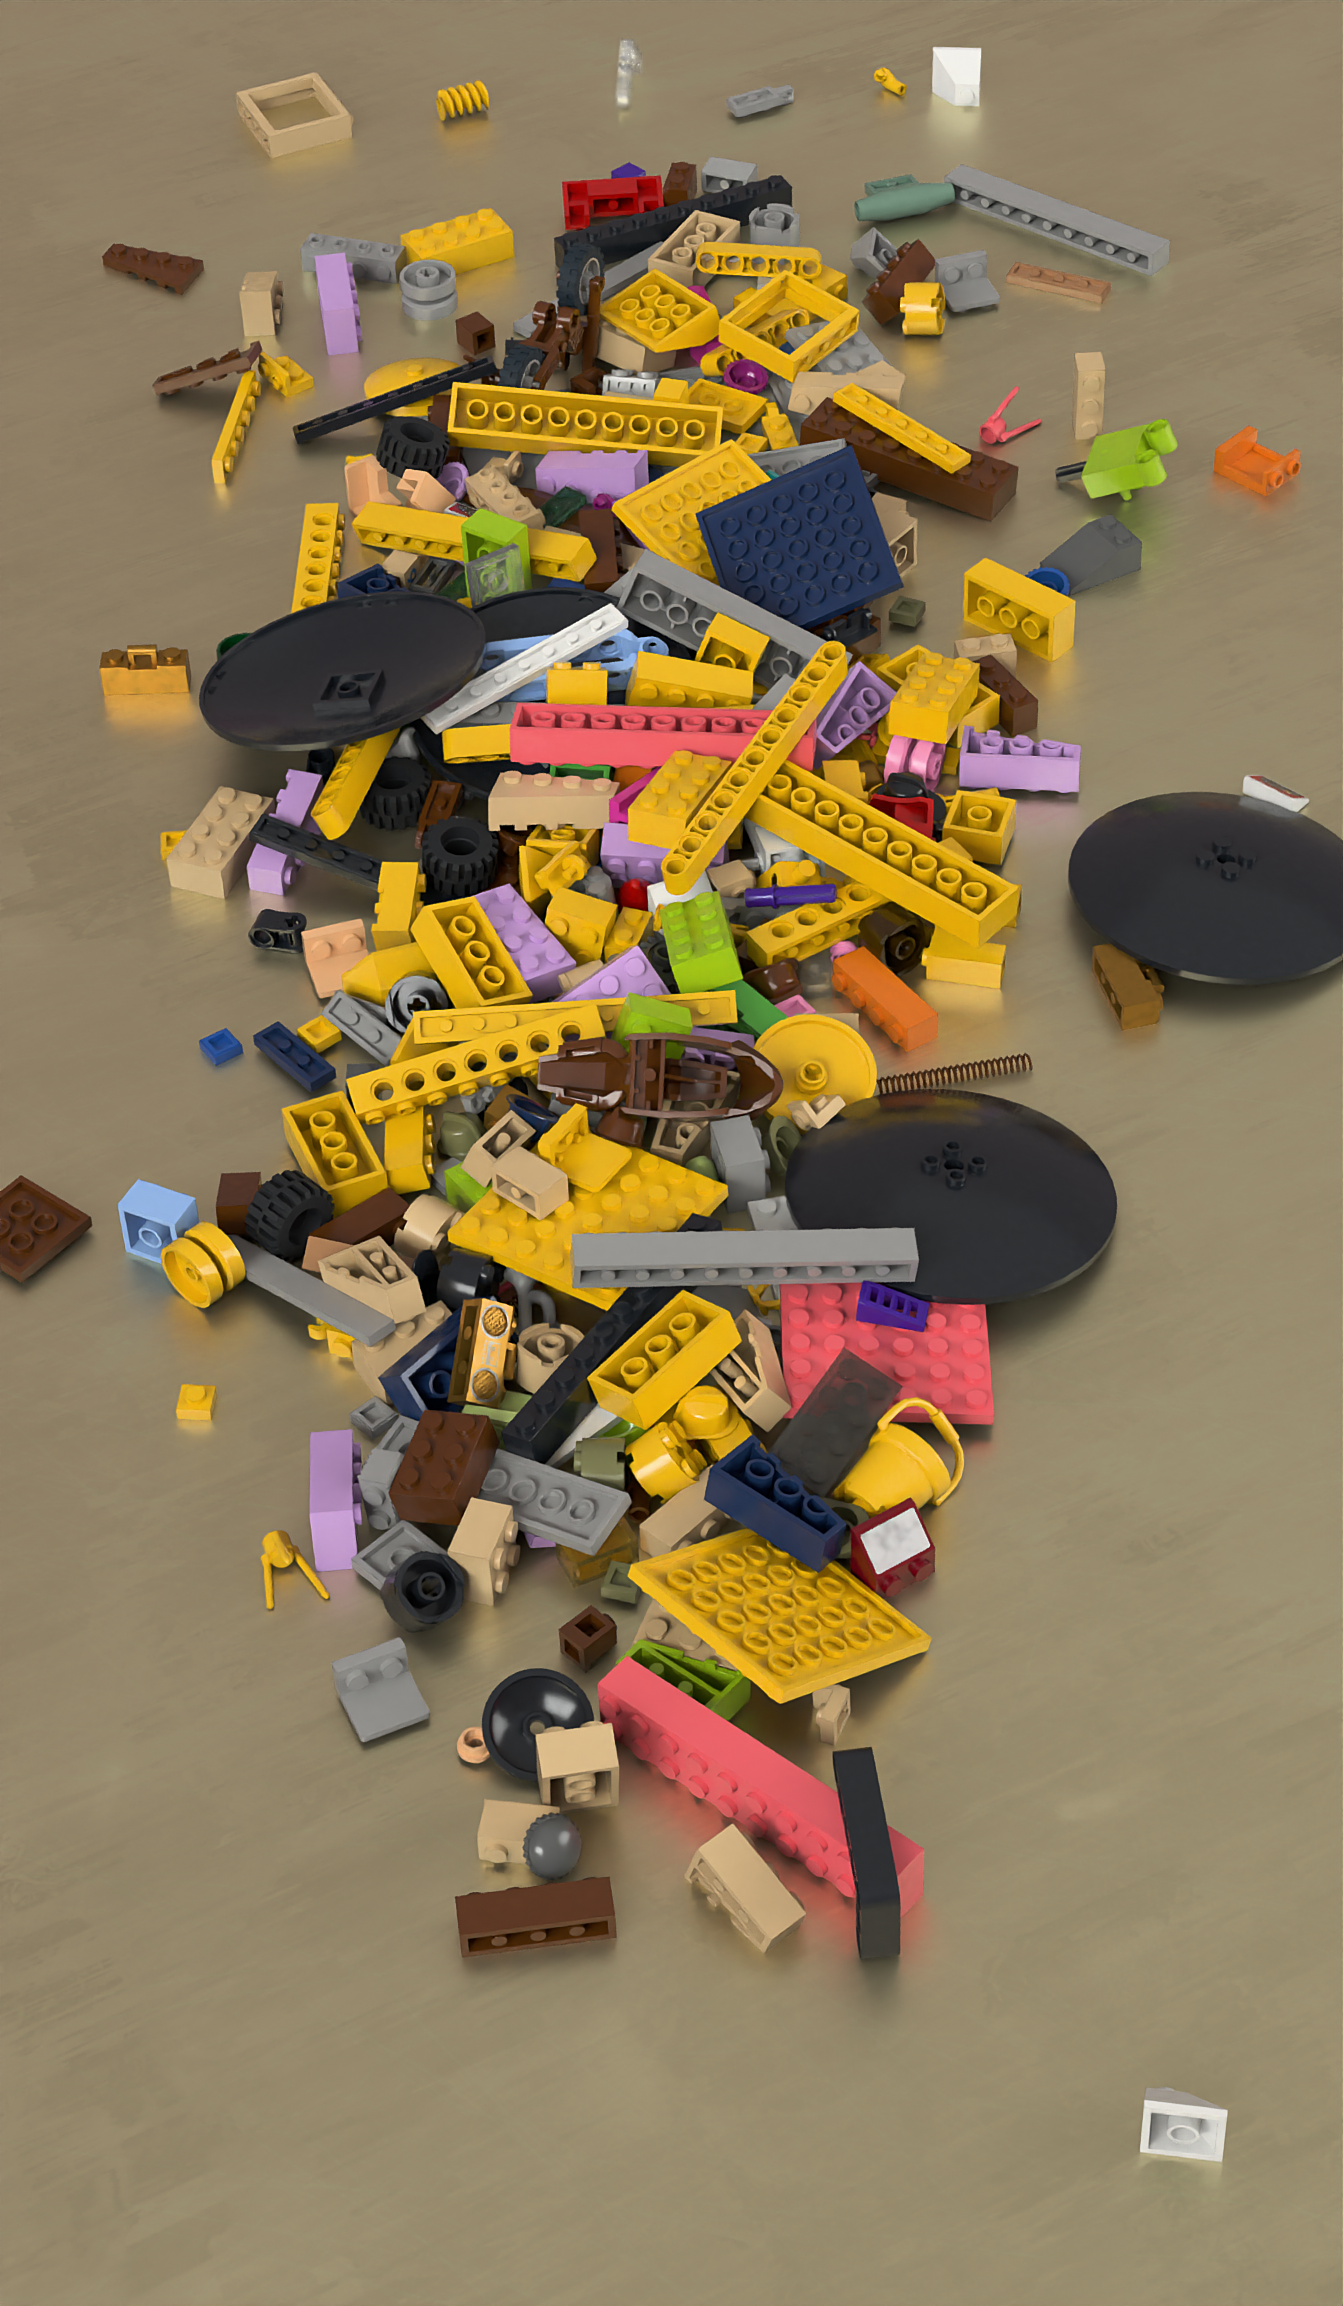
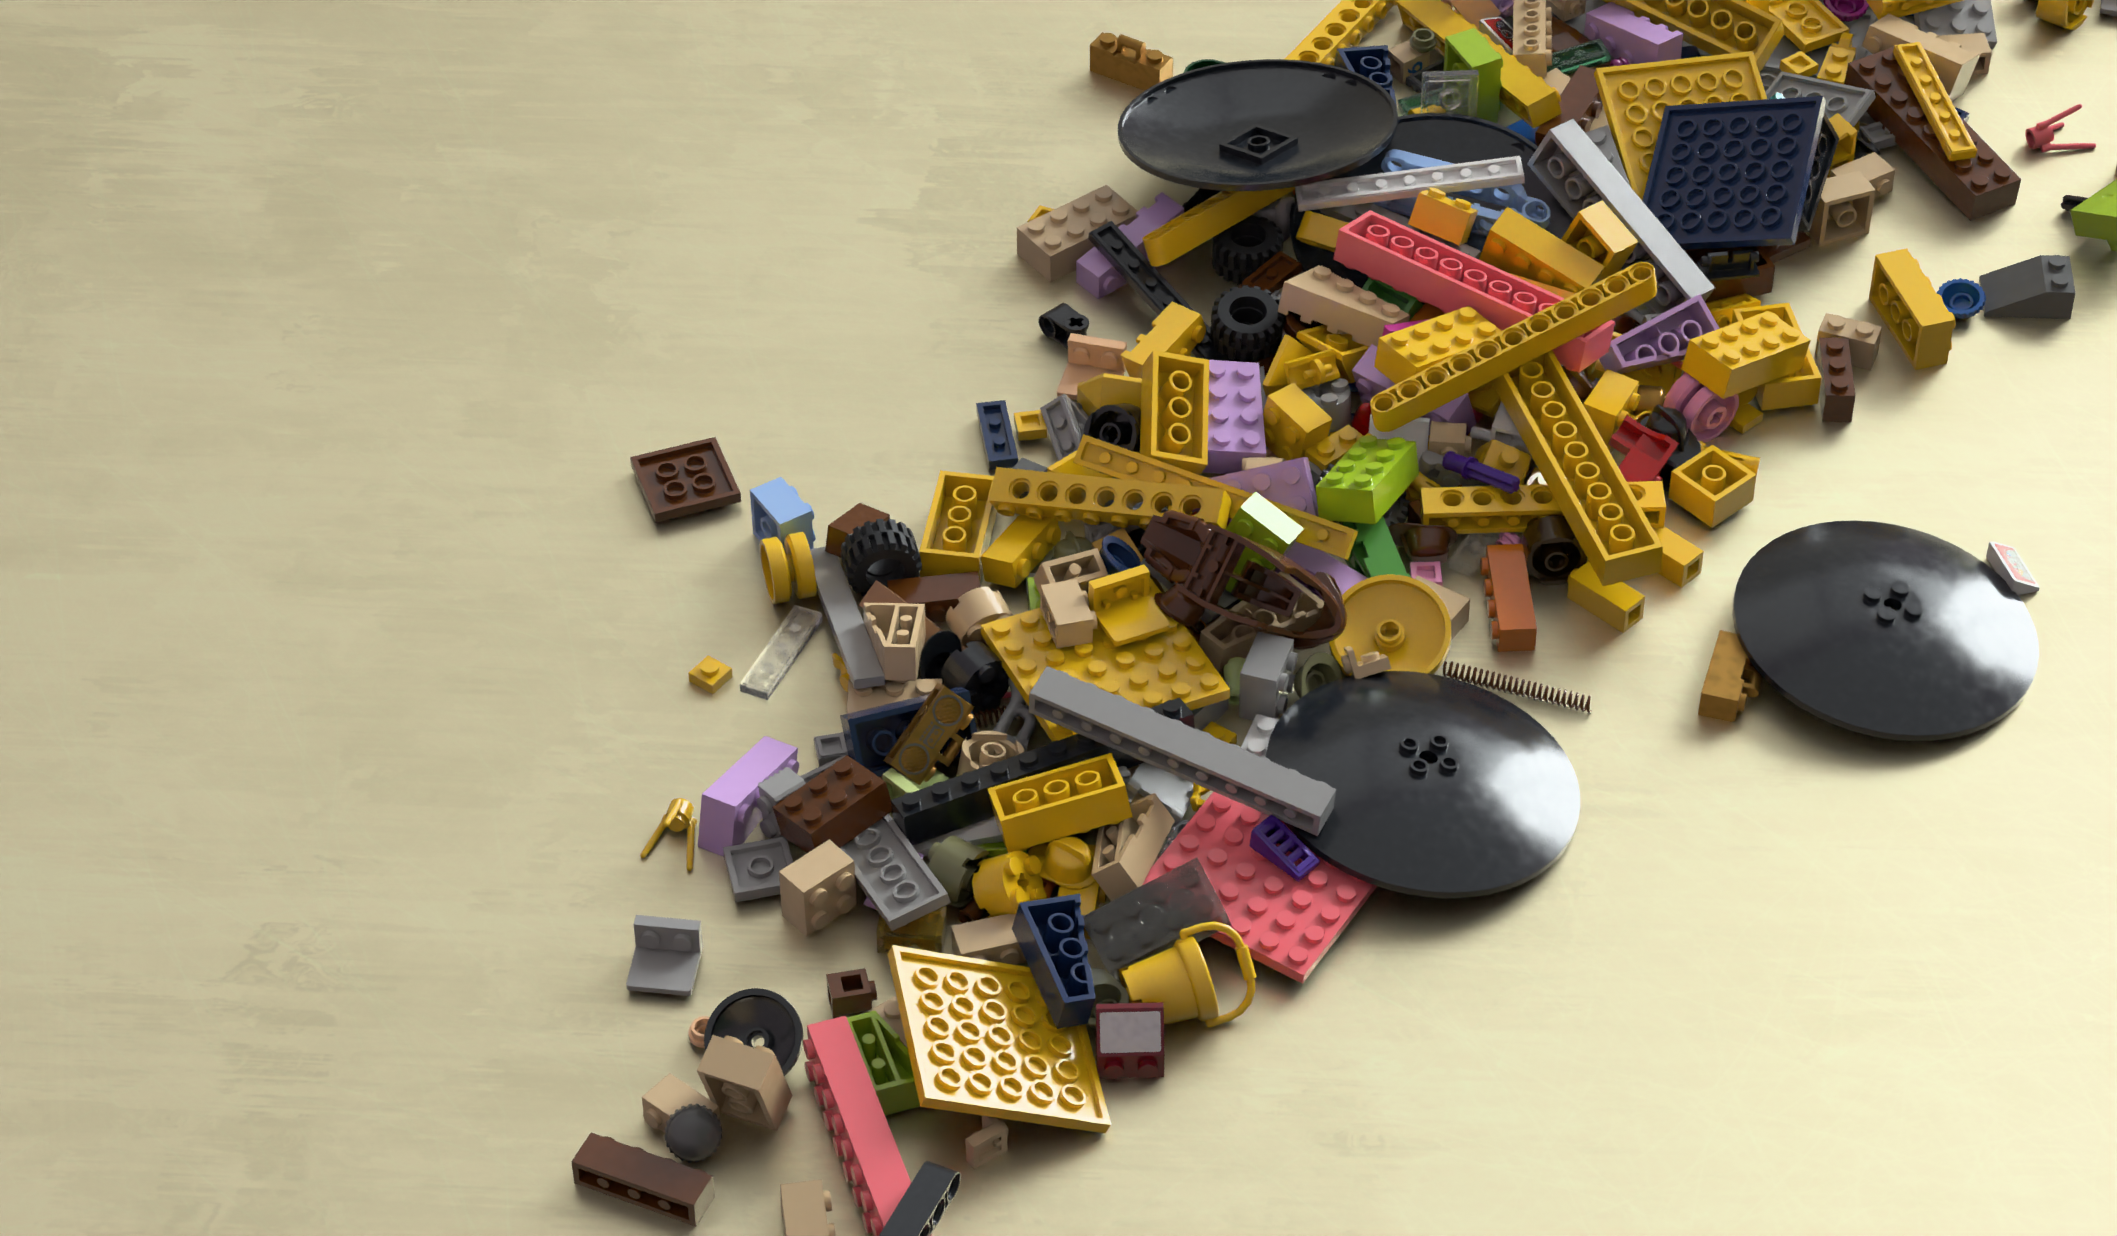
camera: 30 degrees right, 0 degrees up
blue tile [199,1028,243,1066] -> none
black brick [380,1551,465,1633] -> none
olive plate [889,596,926,627] -> none
lavender wedge [959,725,1081,793] -> none
none -> clear tile [740,605,823,700]
none -> olive plate [1409,28,1437,53]

